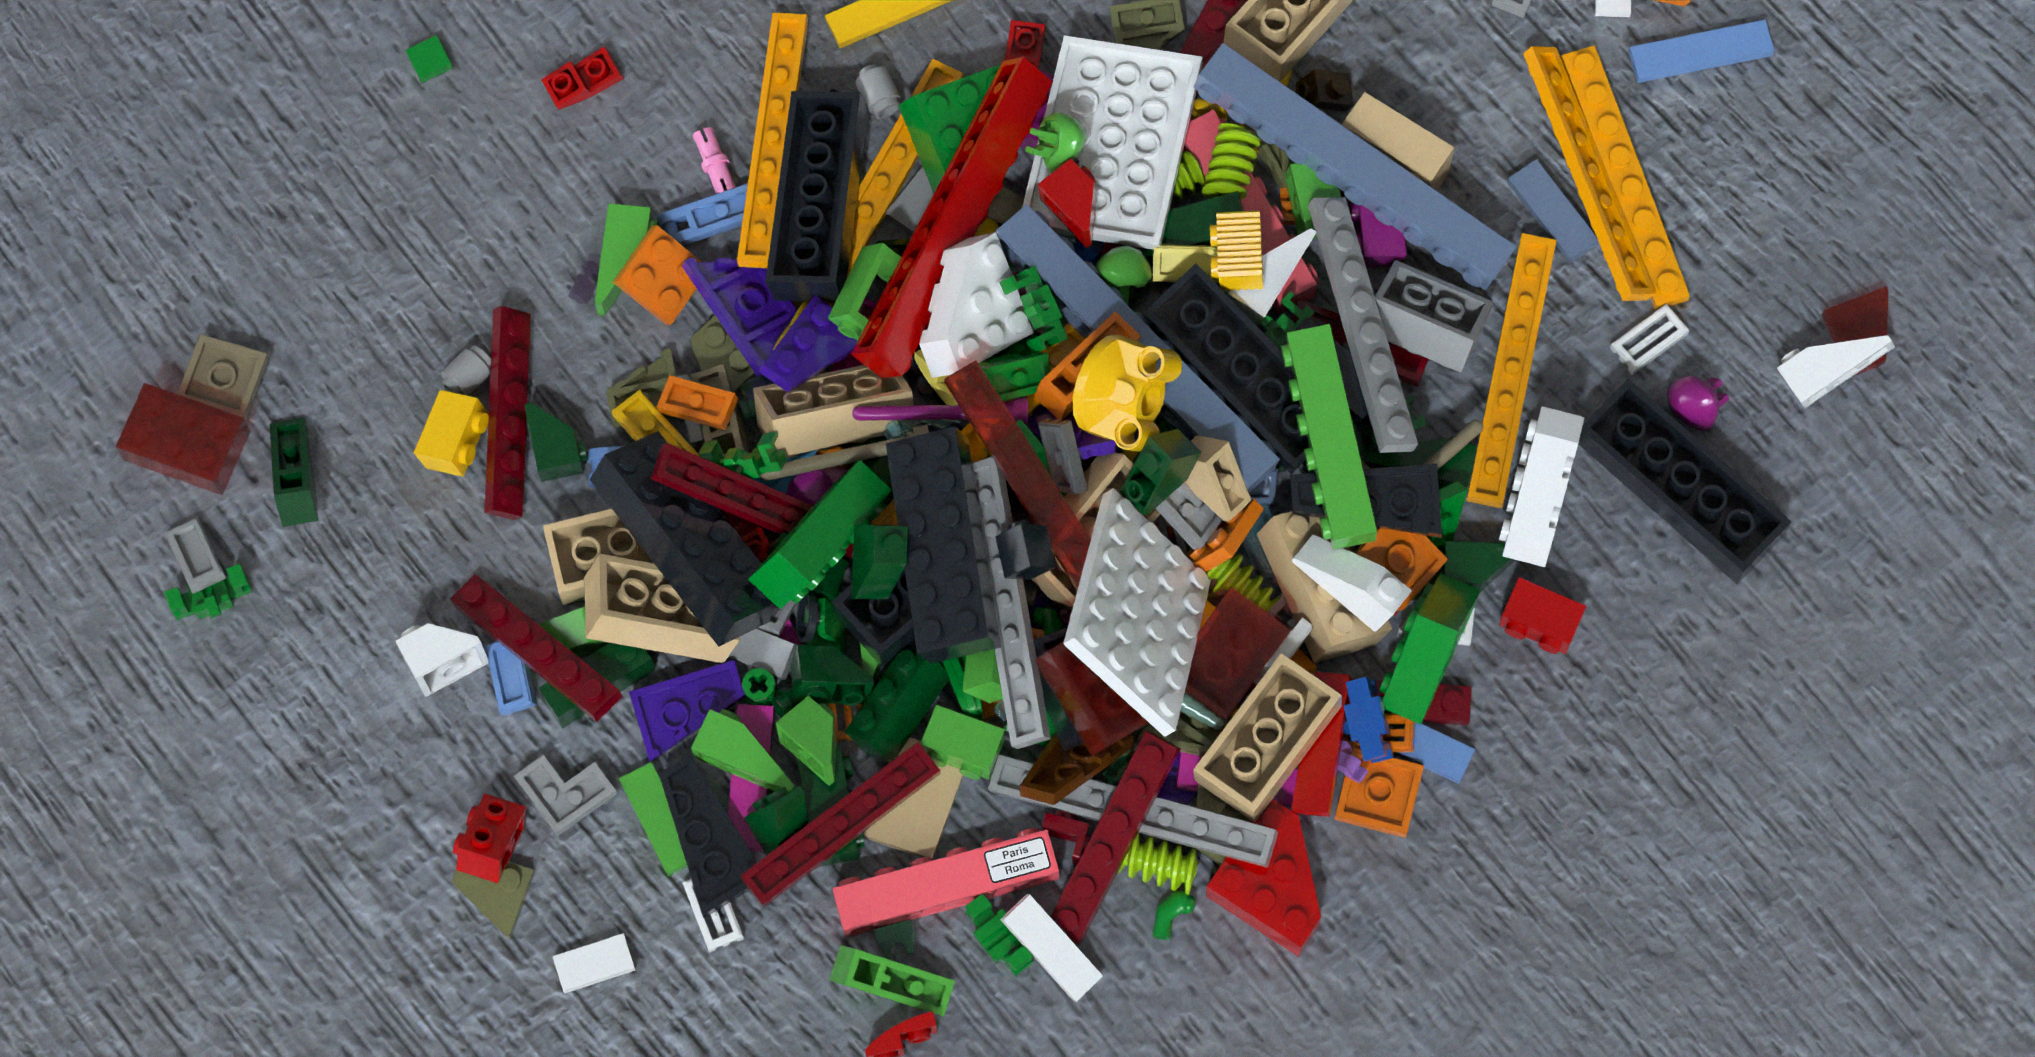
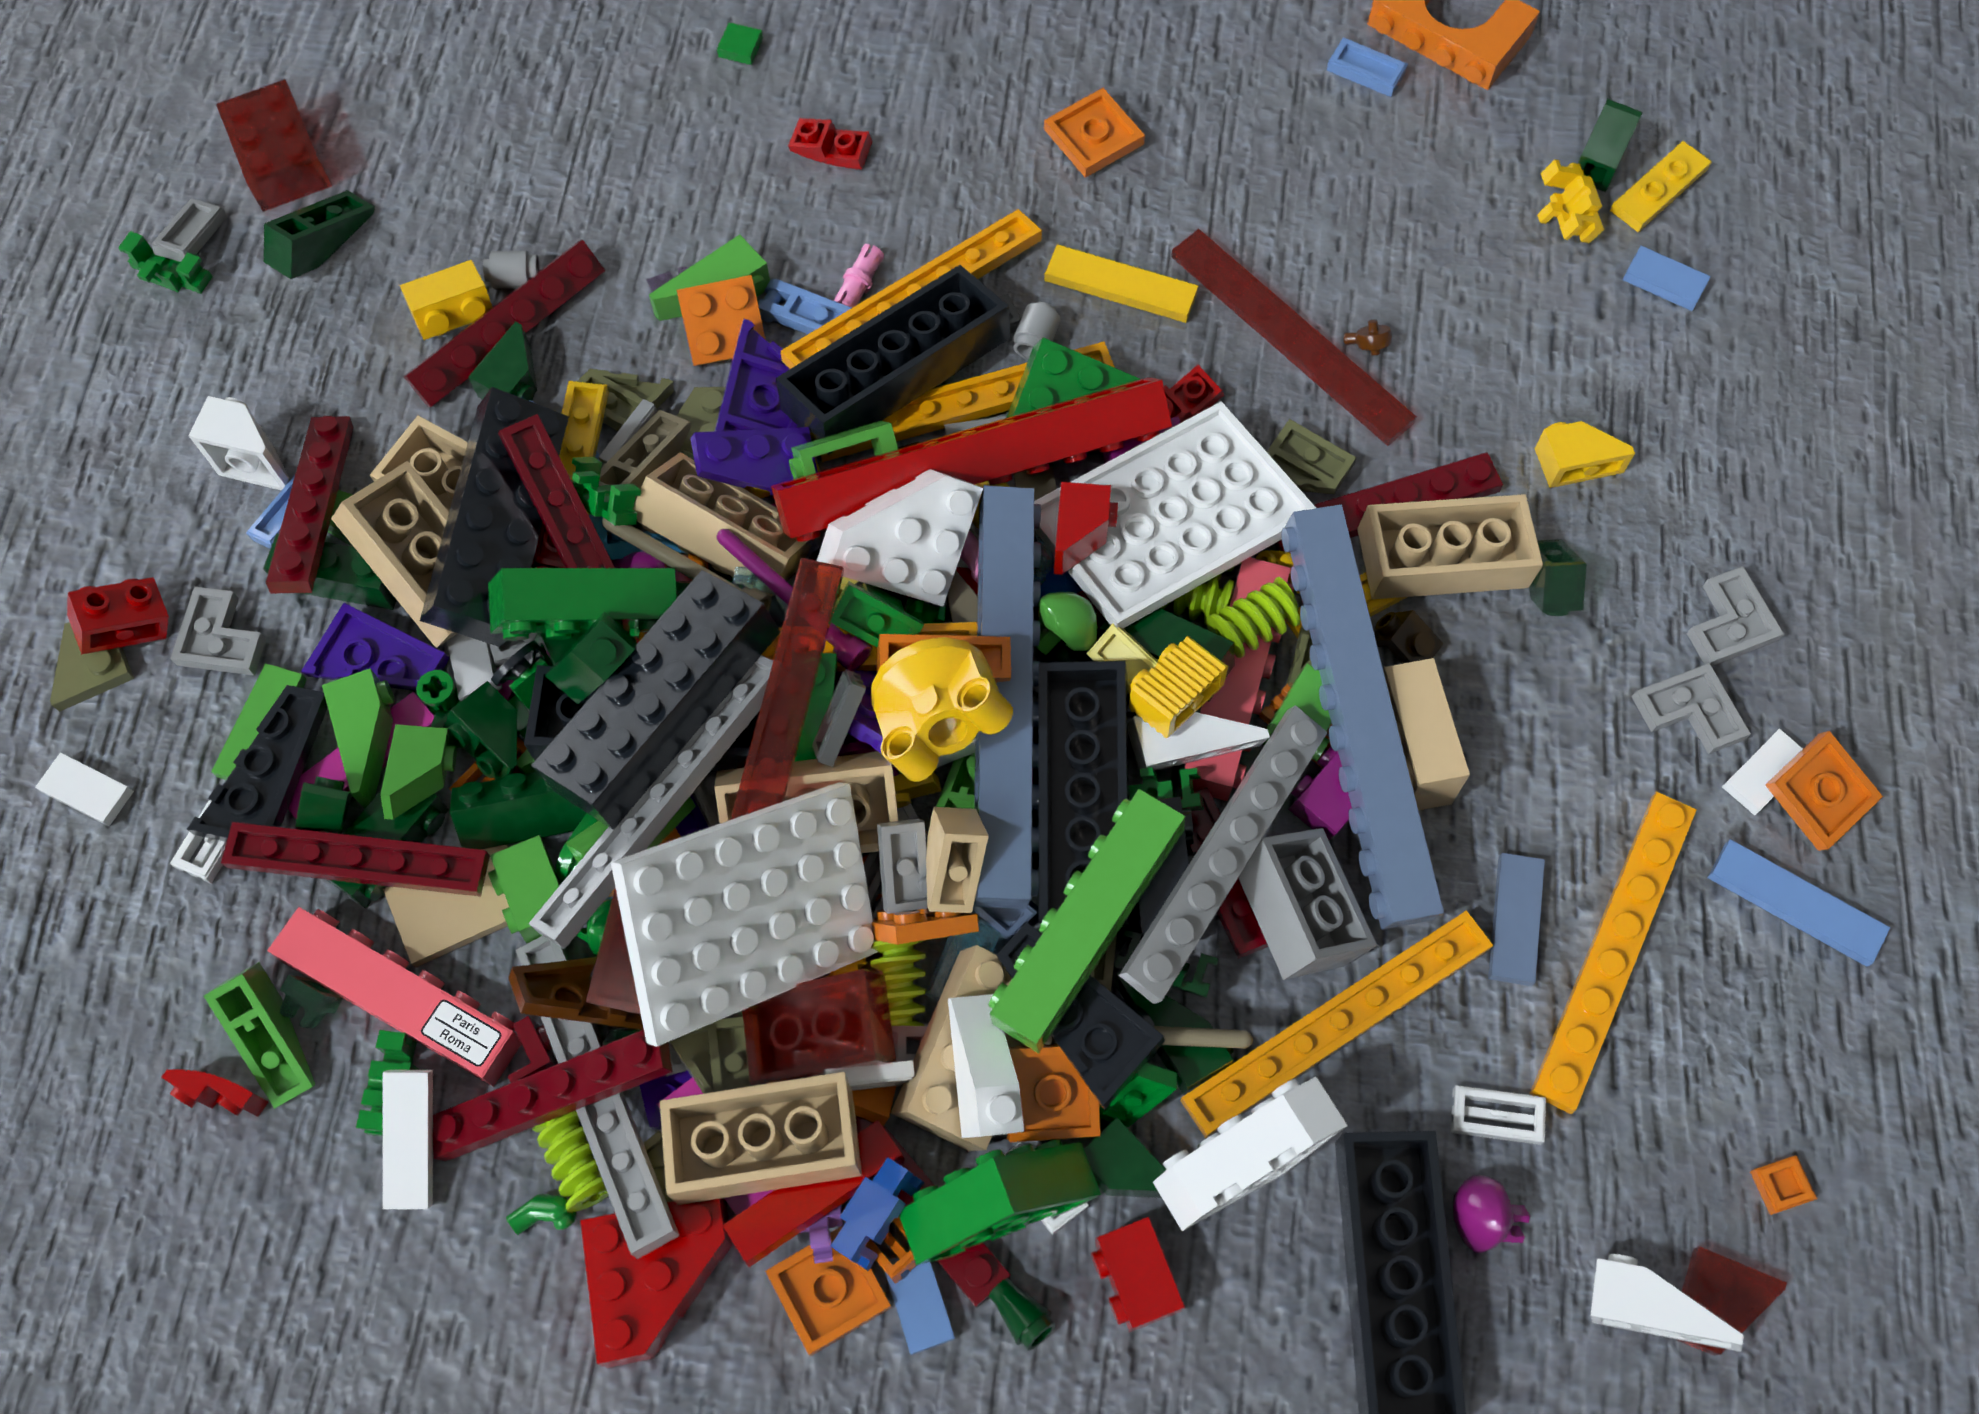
camera: 45 degrees right, 5 degrees down
dark tan plate [176,334,269,422] -> none
orange plate [657,375,738,431] -> none
black brick [995,520,1056,580] -> none
green piece [999,266,1068,354] -> none
bright green piece [1025,113,1087,173] -> none
dark green slope [1120,429,1202,515] -> none
sand green animal [1180,692,1225,731] -> none
light orange plate [1523,46,1656,301] -> none
none -> dark green cone [989,1278,1056,1351]
none -> orange tile [1750,1155,1817,1215]

